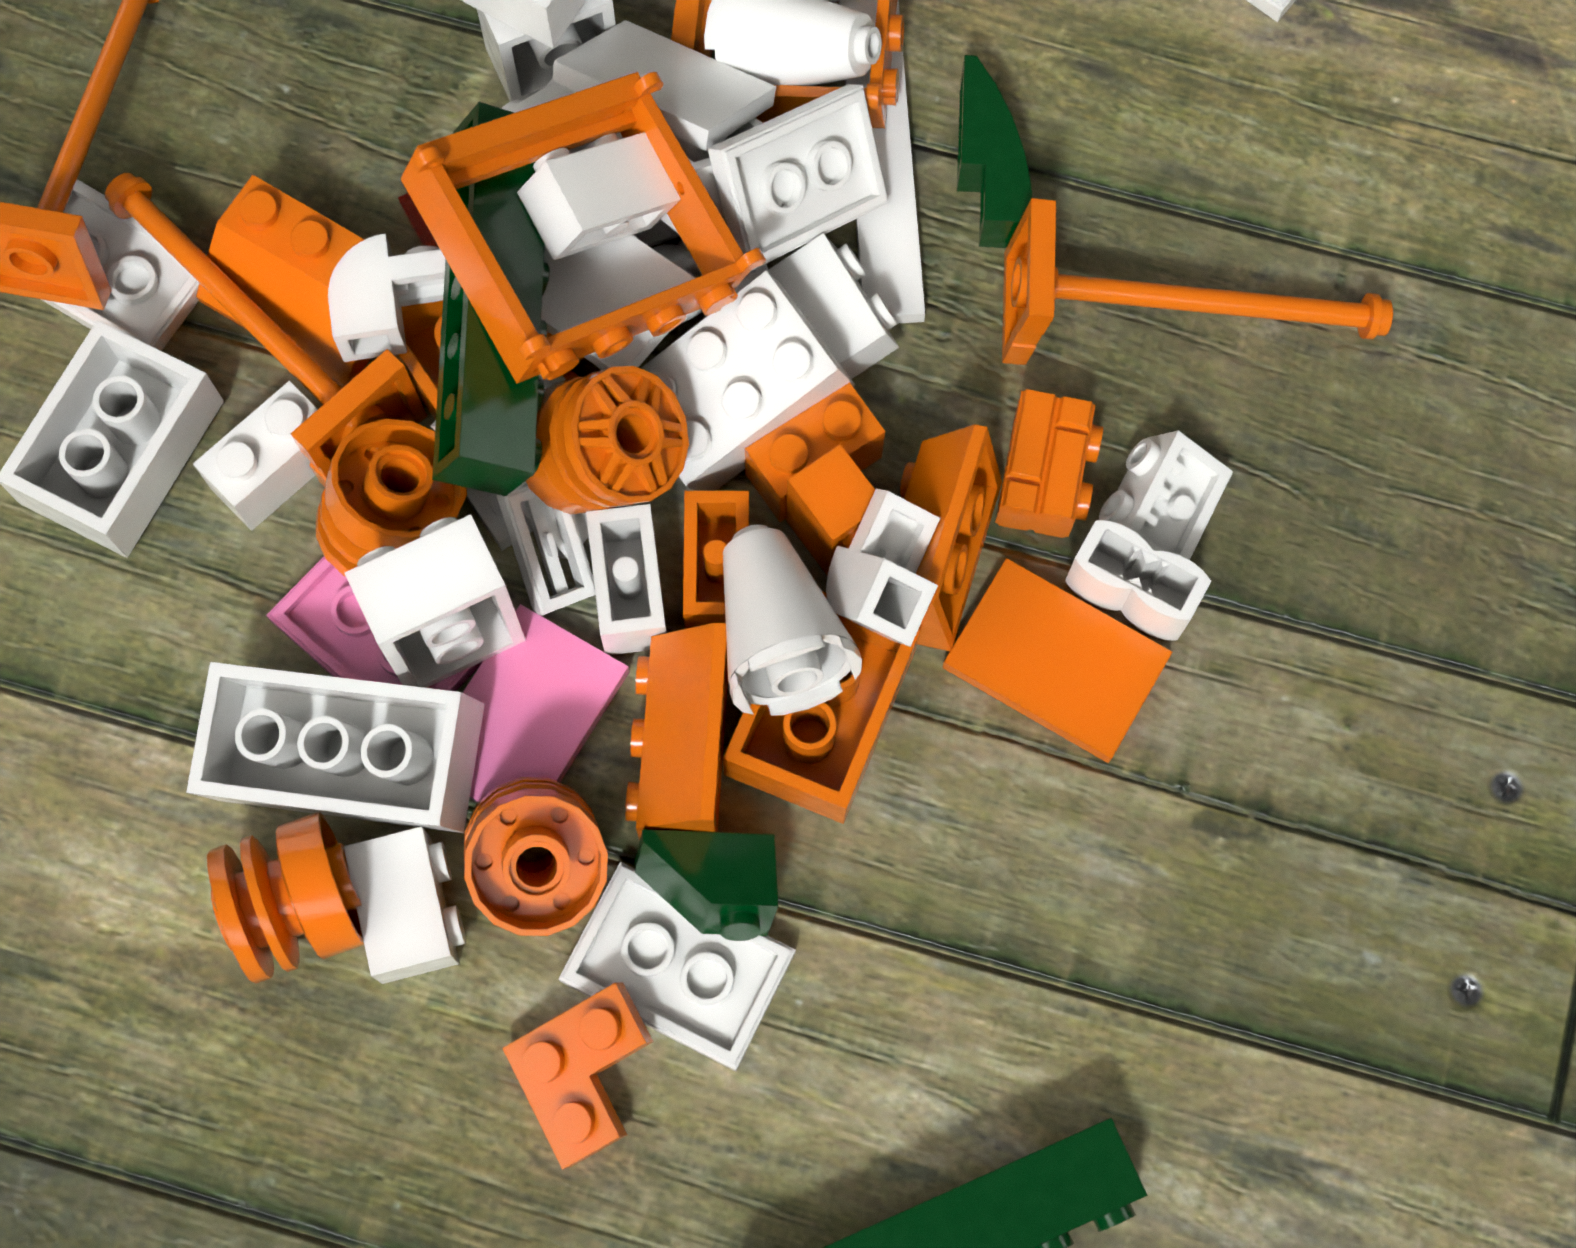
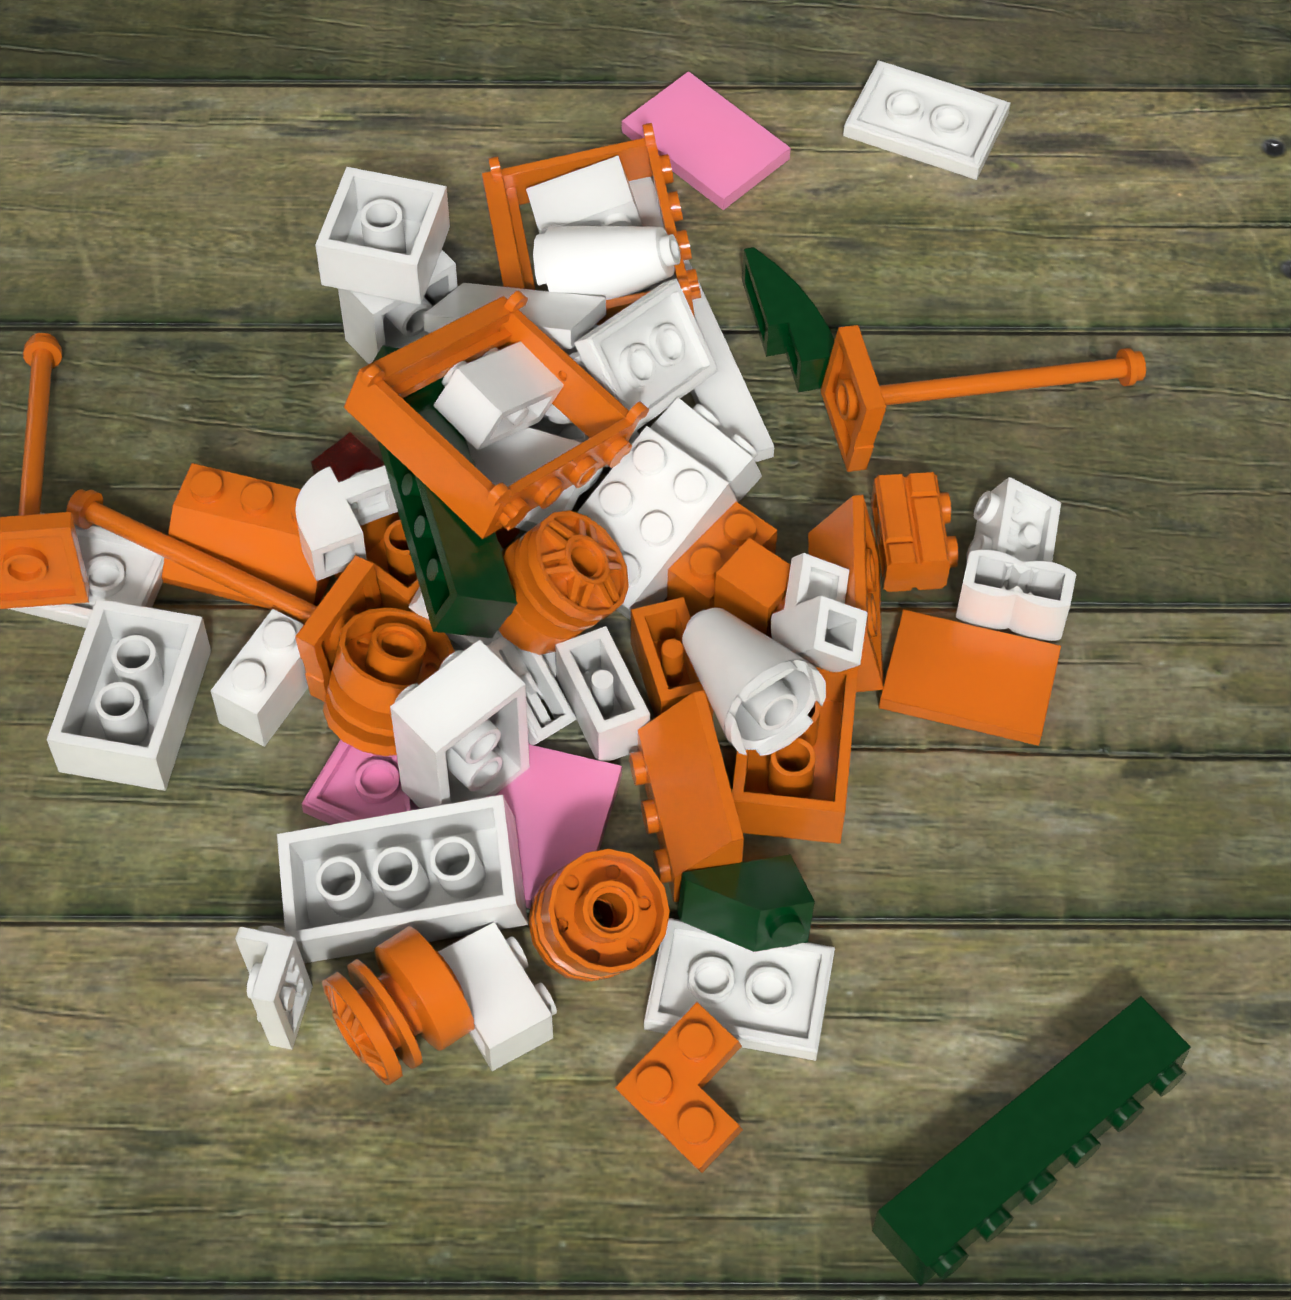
camera: 15 degrees left, 15 degrees down
none -> white bracket [235,926,313,1050]

